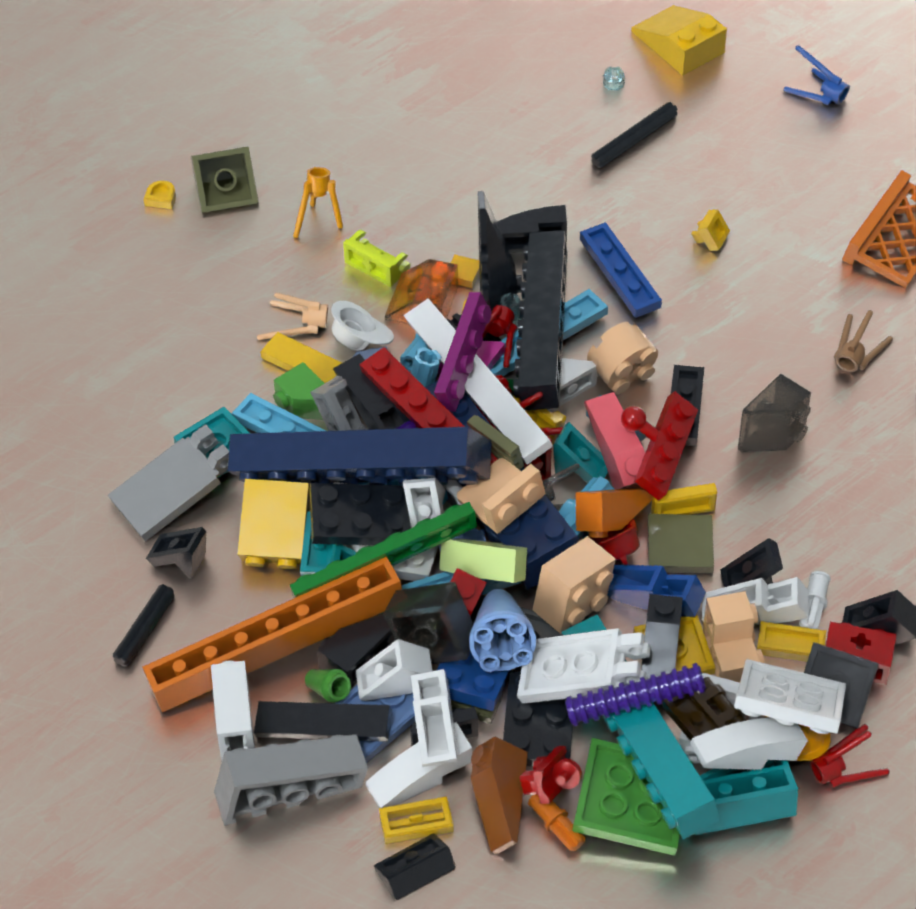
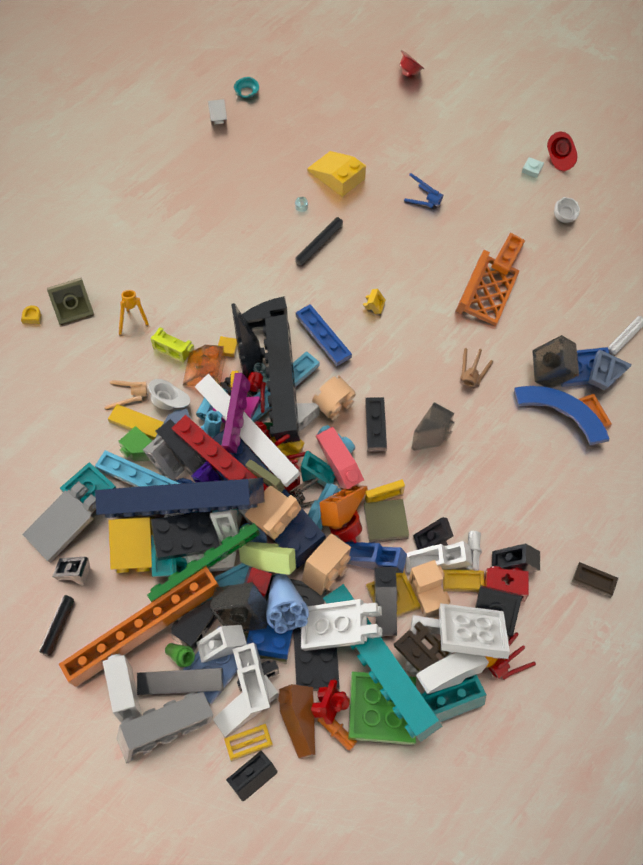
camera: 10 degrees left, 10 degrees up
dark purple piece [565,663,706,727] -> none
red plate [621,391,698,500] -> none

